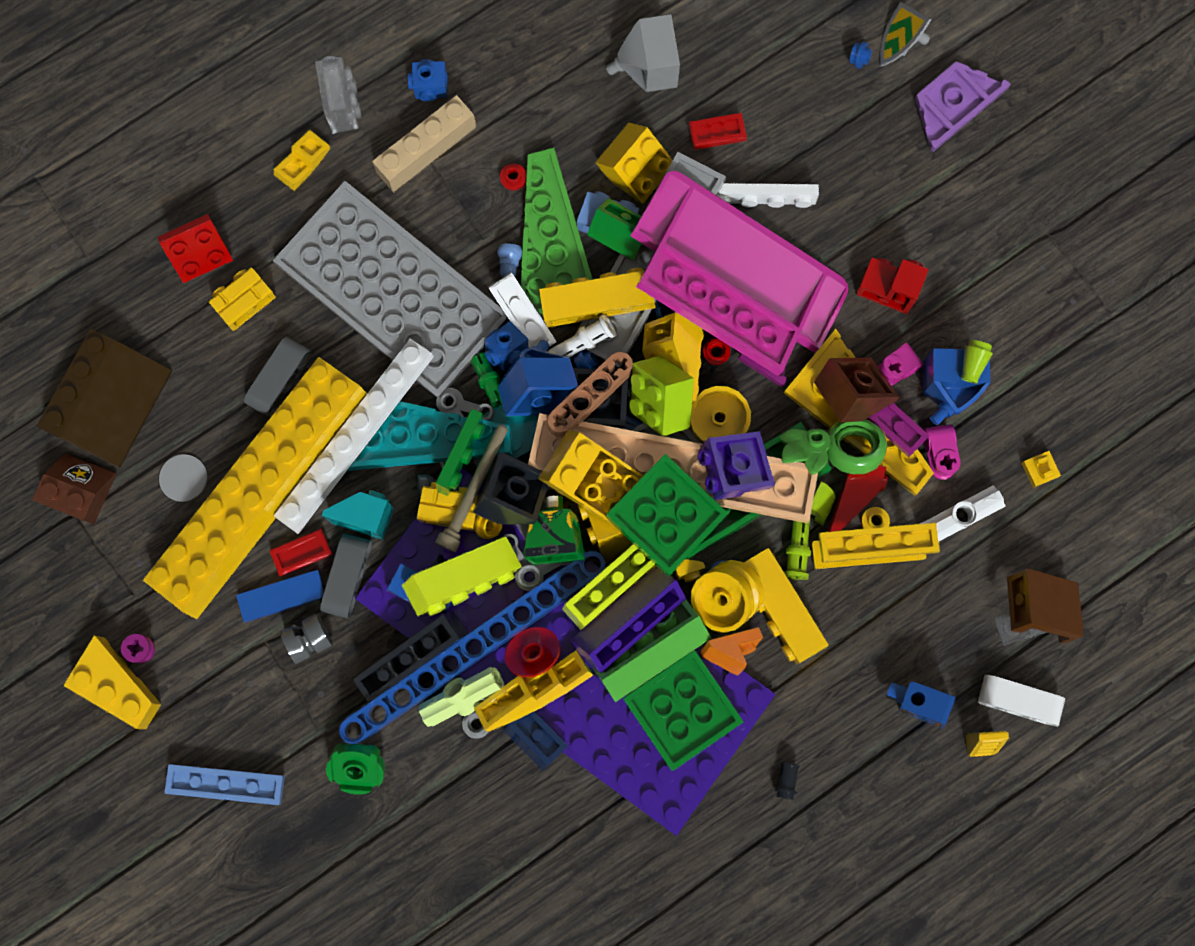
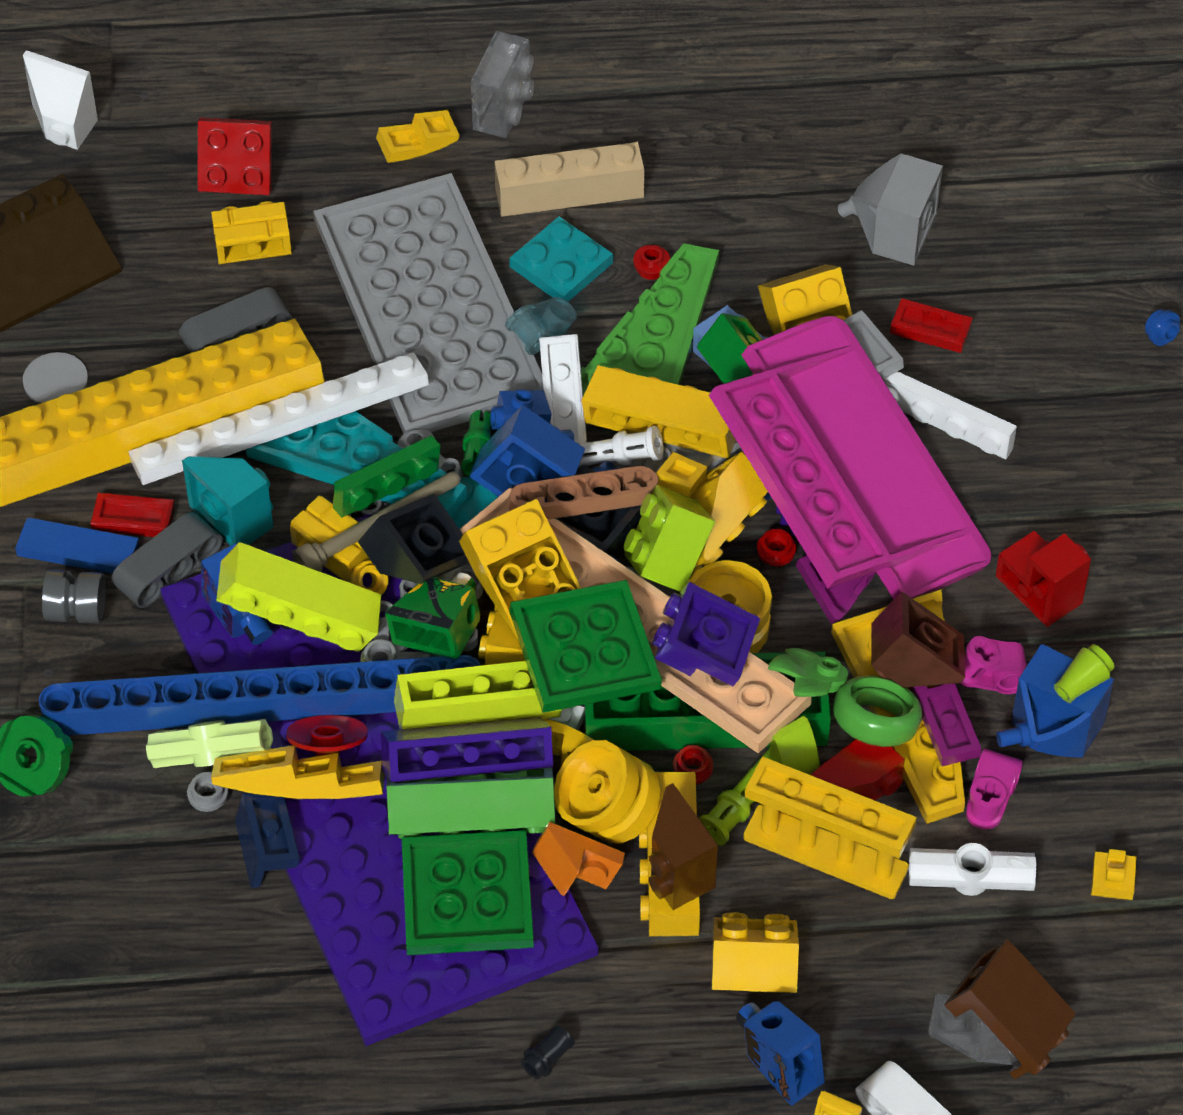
camera: 30 degrees right, 25 degrees down
black brick [353,610,469,703] -> none
blue brick [408,59,448,101] -> none
medium blue piece [497,244,523,277] -> none
none -> white slope [23,50,98,150]
none -> clear light blue piece [505,297,577,355]
none -> teal plate [509,216,613,305]
none -> reddish brown slope [648,783,718,910]
none -> yellow tile [656,452,707,498]
none -> red plate [673,745,713,785]
none -> yellow slope [712,912,799,993]

